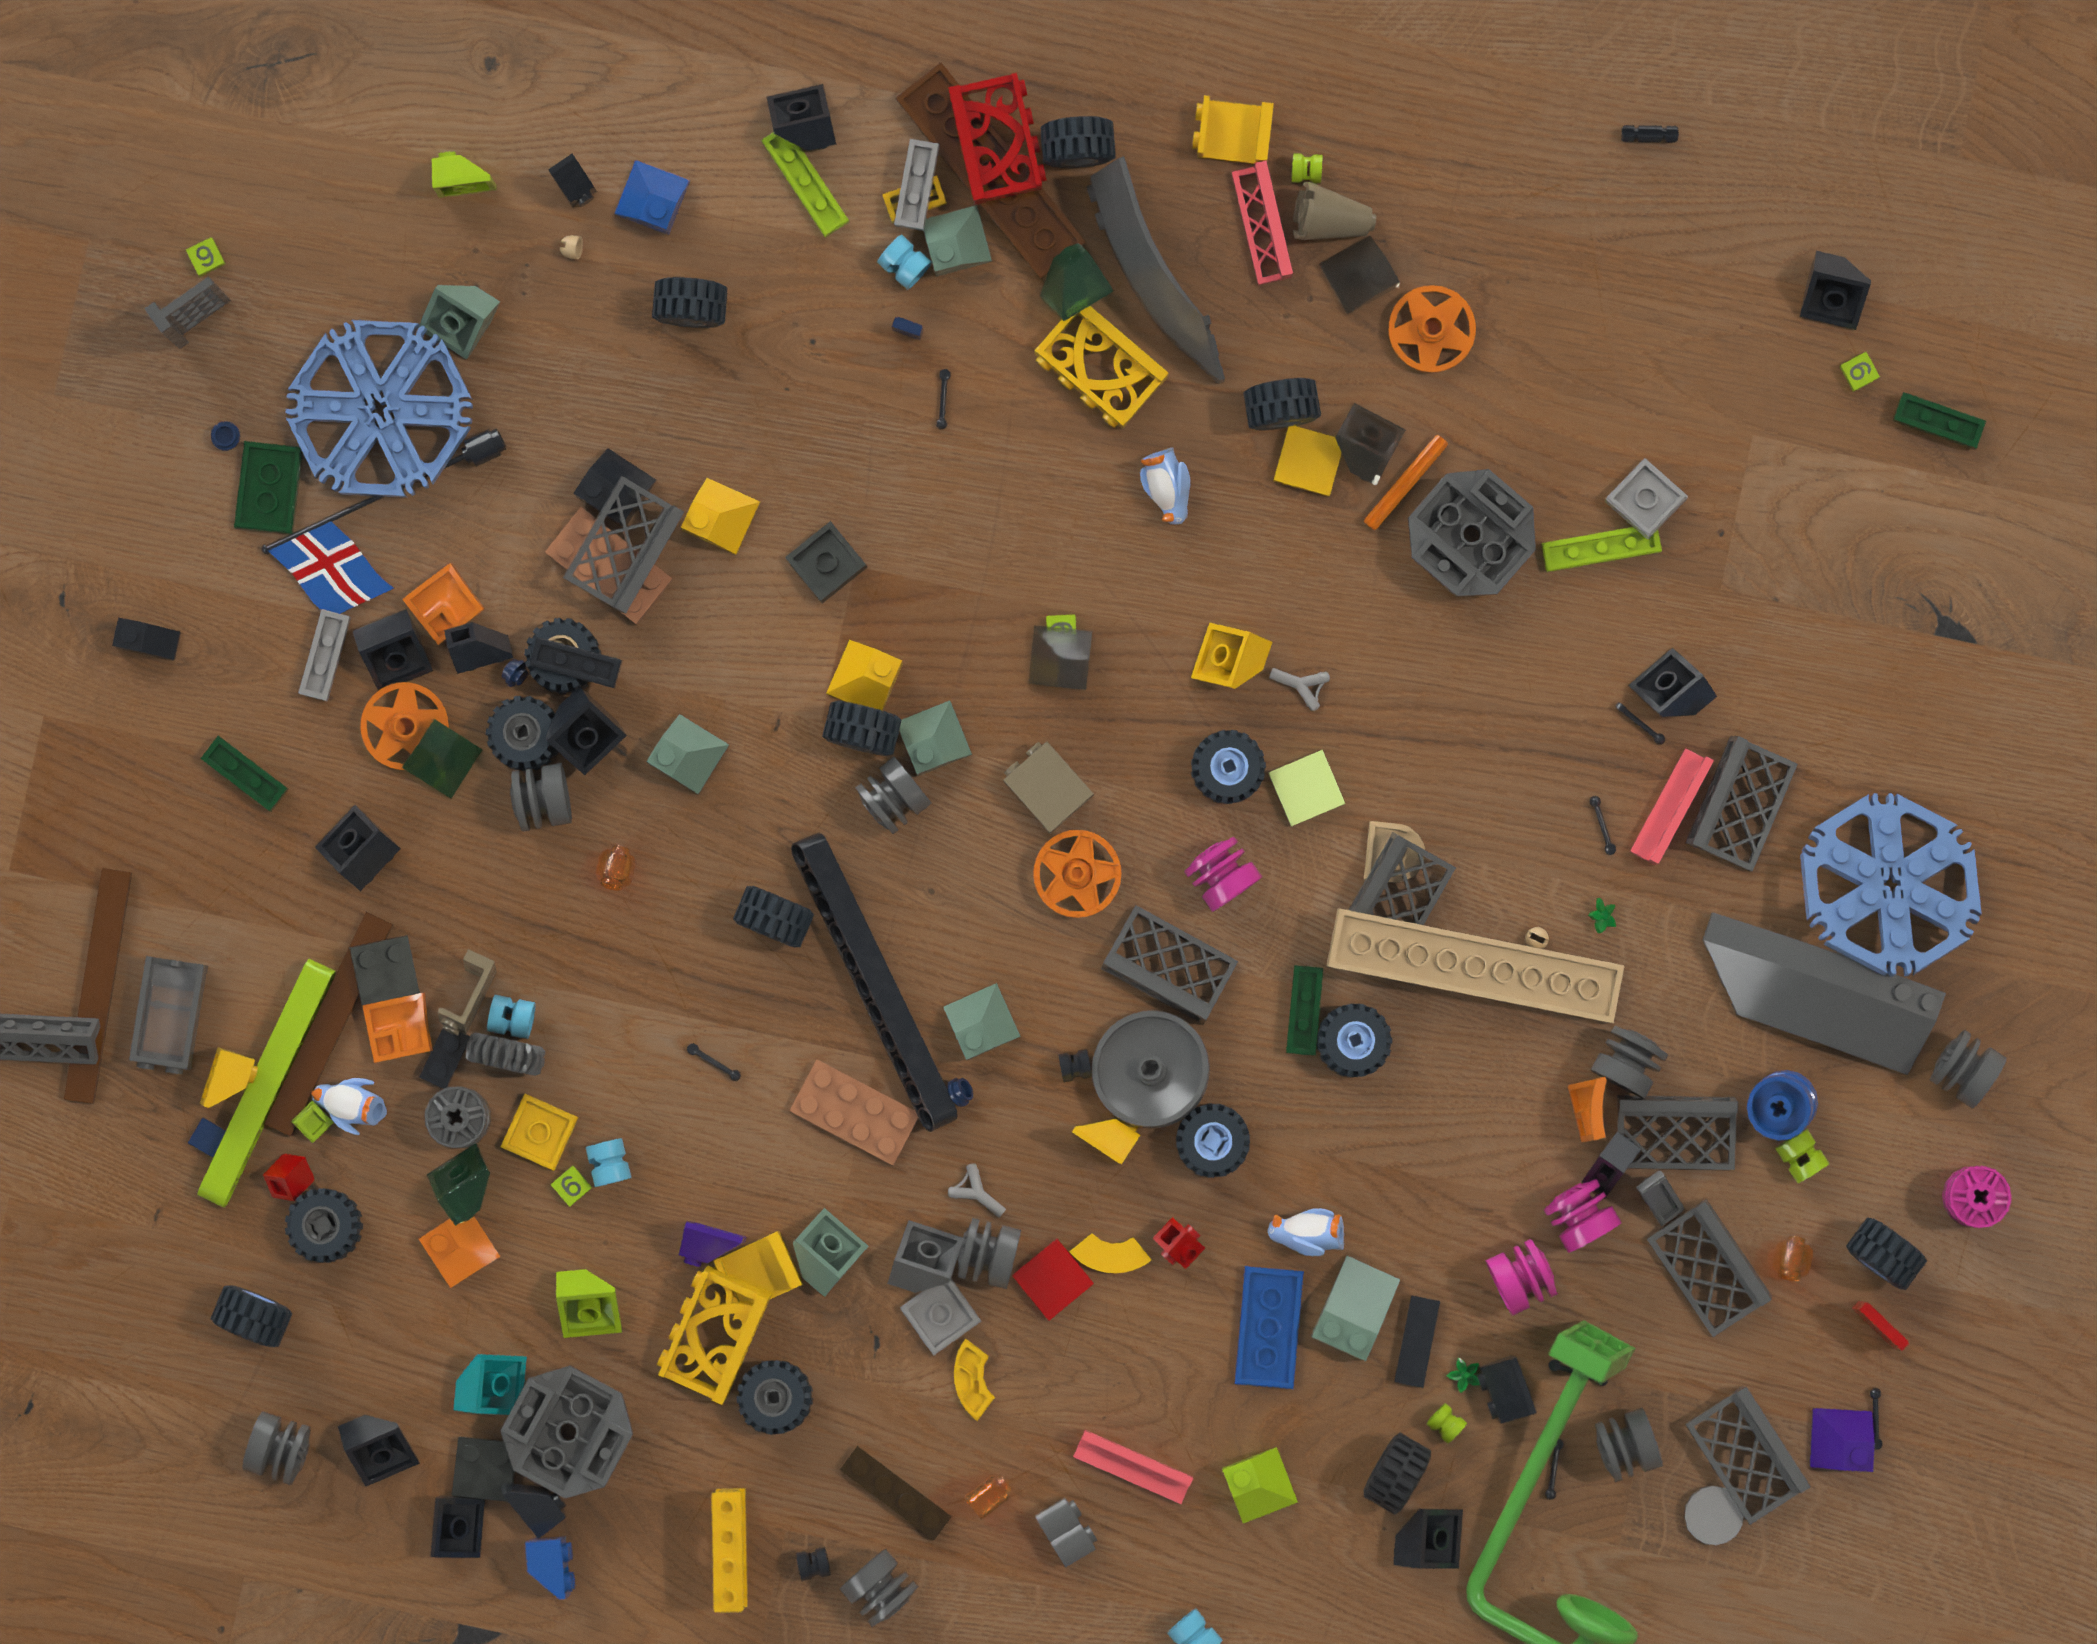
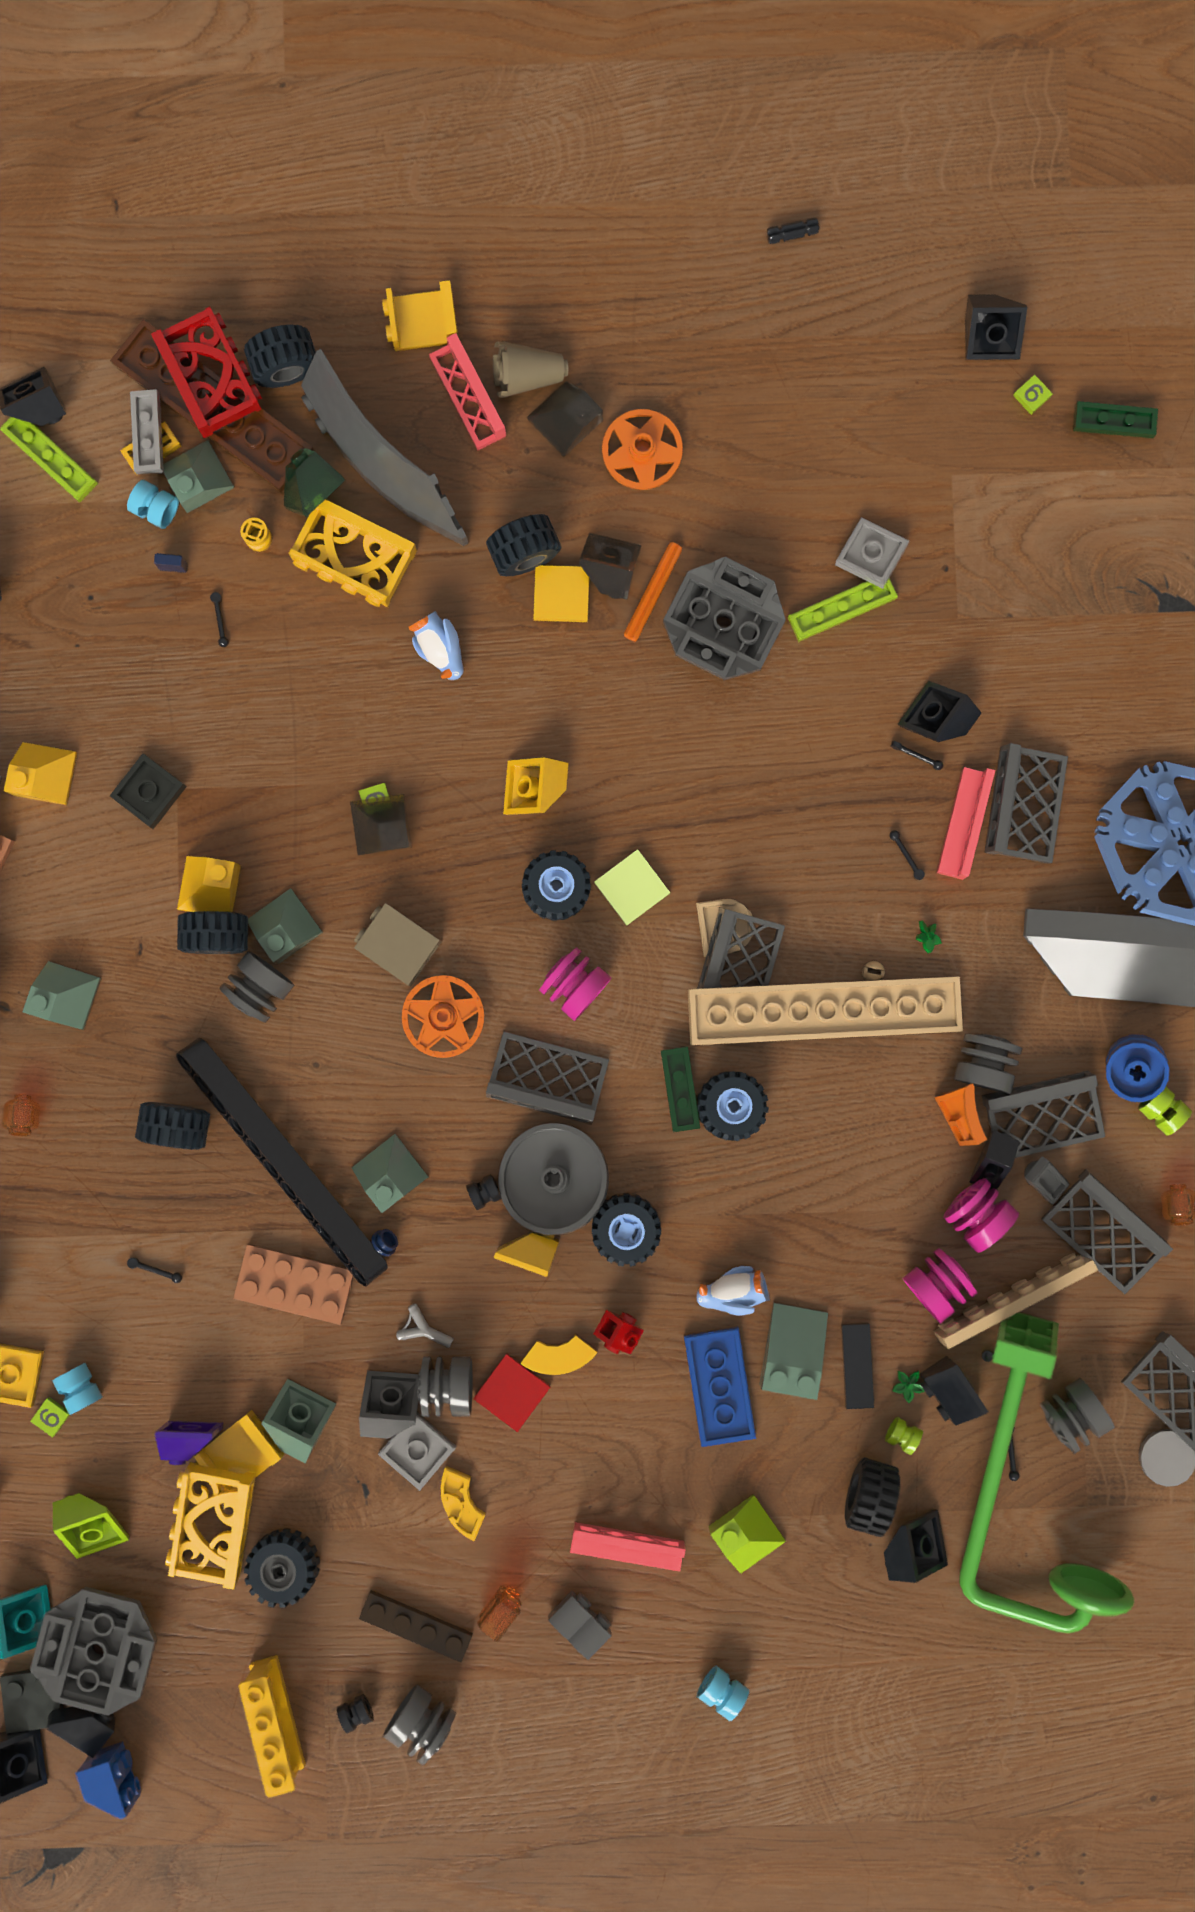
camera: 20 degrees left, 0 degrees up
light grey piece [1269,668,1330,711] -> none
lime wheel [1292,153,1323,184] -> none
none -> yellow wheel [240,517,272,552]
none -> tan plate [934,1253,1098,1349]

